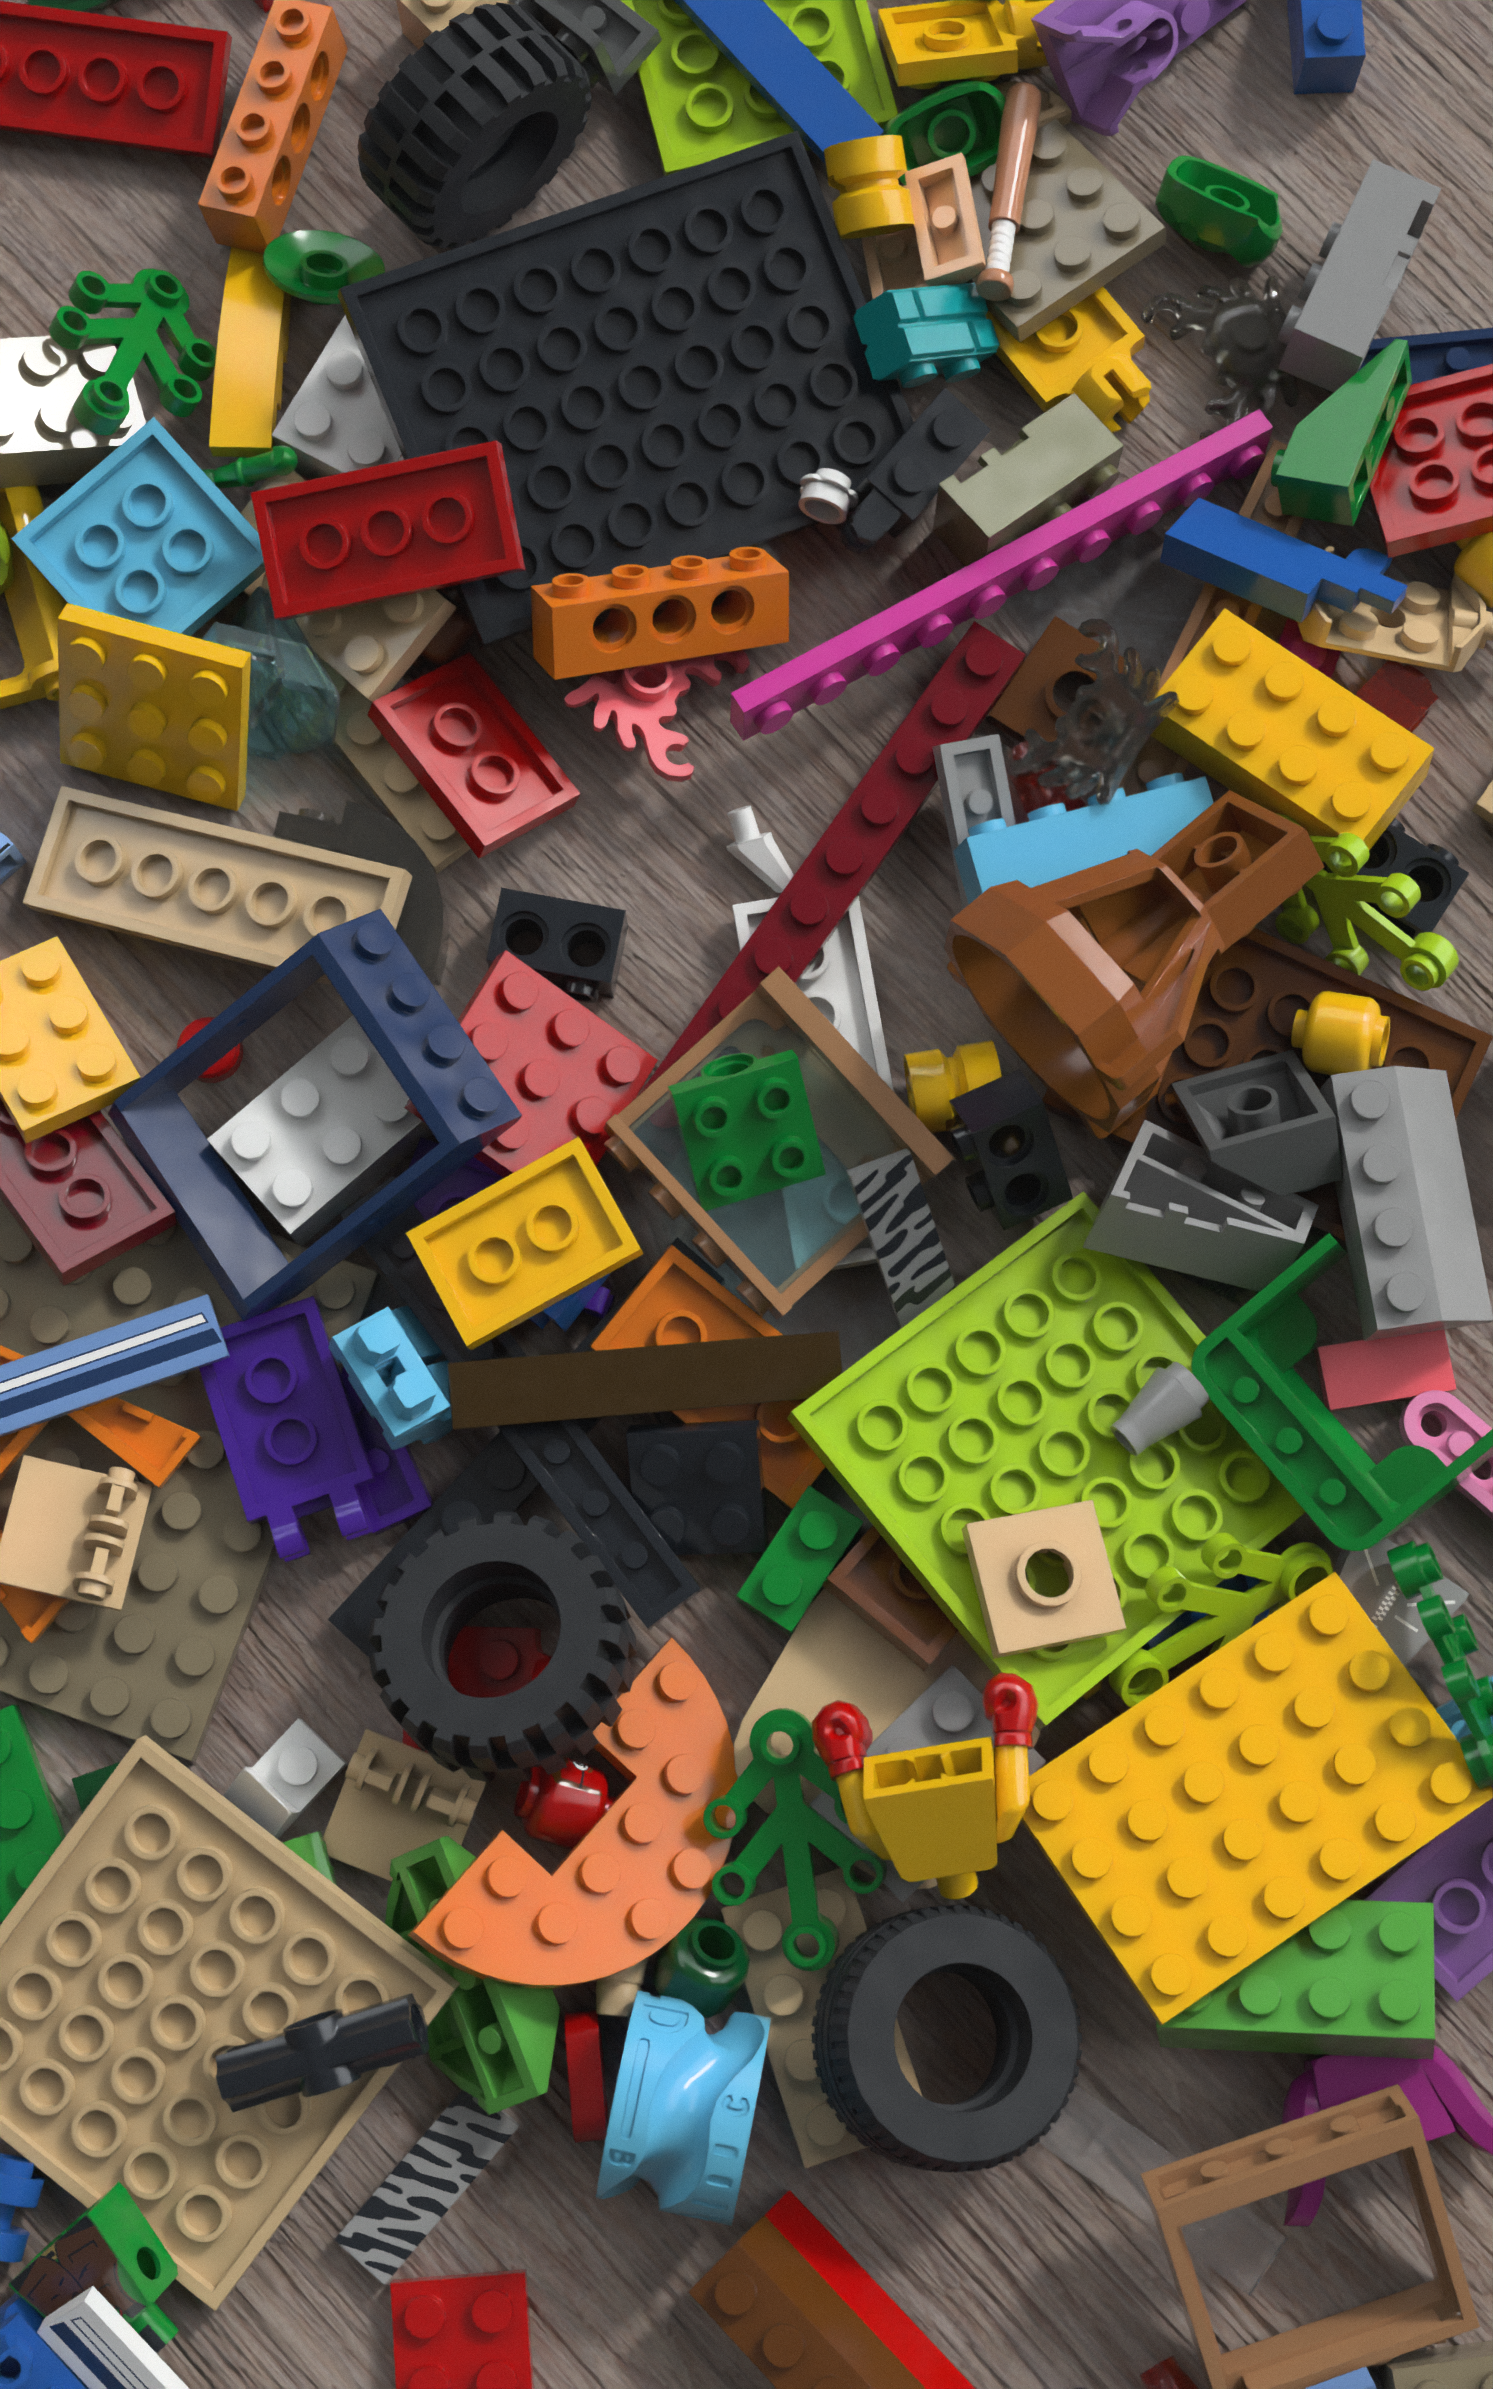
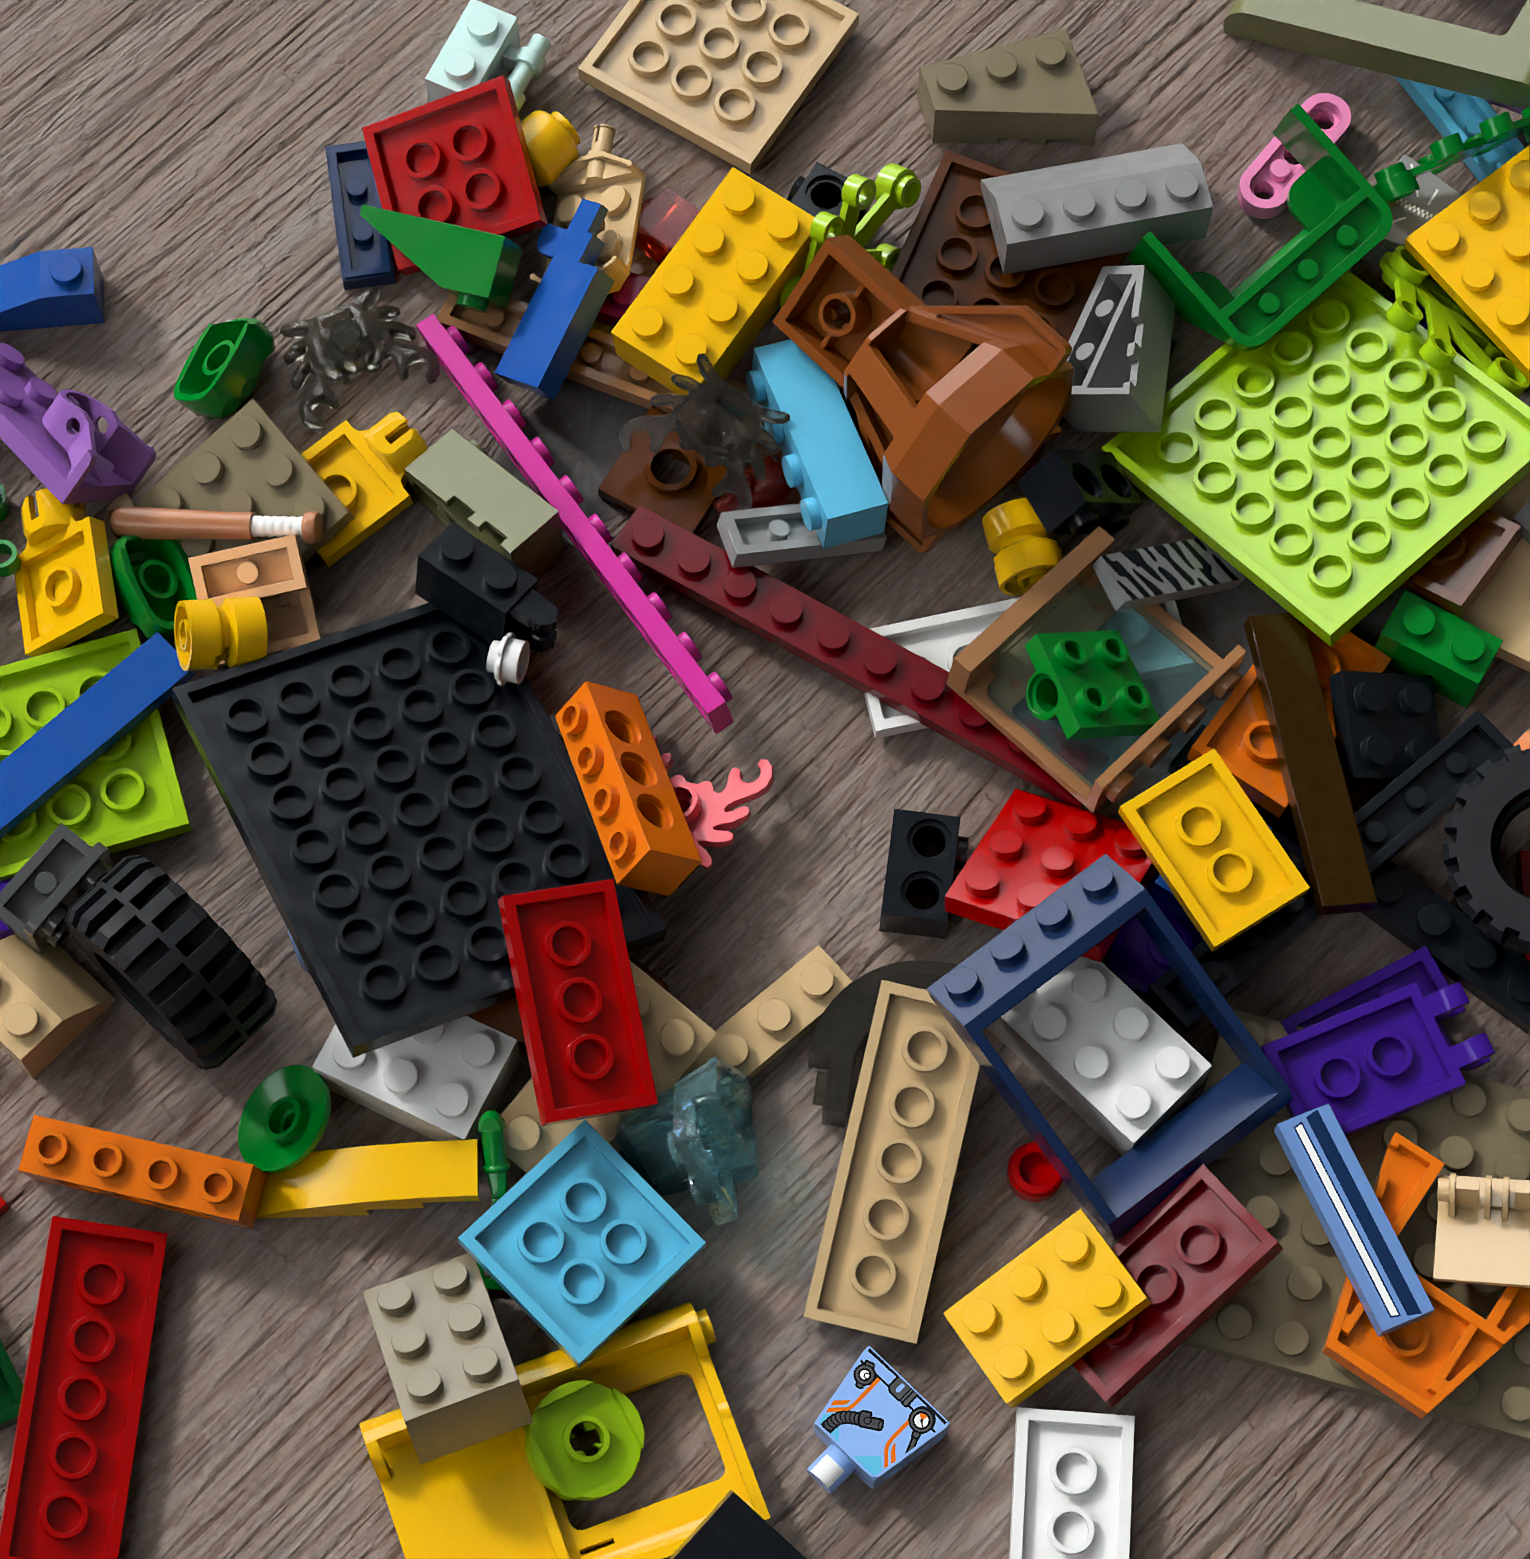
camera: 95 degrees left, 10 degrees down
green plant [49,269,217,436] -> none
yellow plate [58,603,251,811] -> none
medium azure hips [328,1306,453,1450] -> none
red plate [367,652,581,858] -> none
white bar [726,805,794,893] -> none
teal brick [853,283,1000,388] -> none
tan piece [961,1500,1126,1659] -> none
light grey cone [1110,1362,1209,1456] -> none
dark grey slope [1171,1050,1343,1196] -> none
light grey wedge [1277,159,1441,393] -> none
yellow head [1291,991,1390,1075] -> none
coral tile [1314,1330,1457,1412] -> none

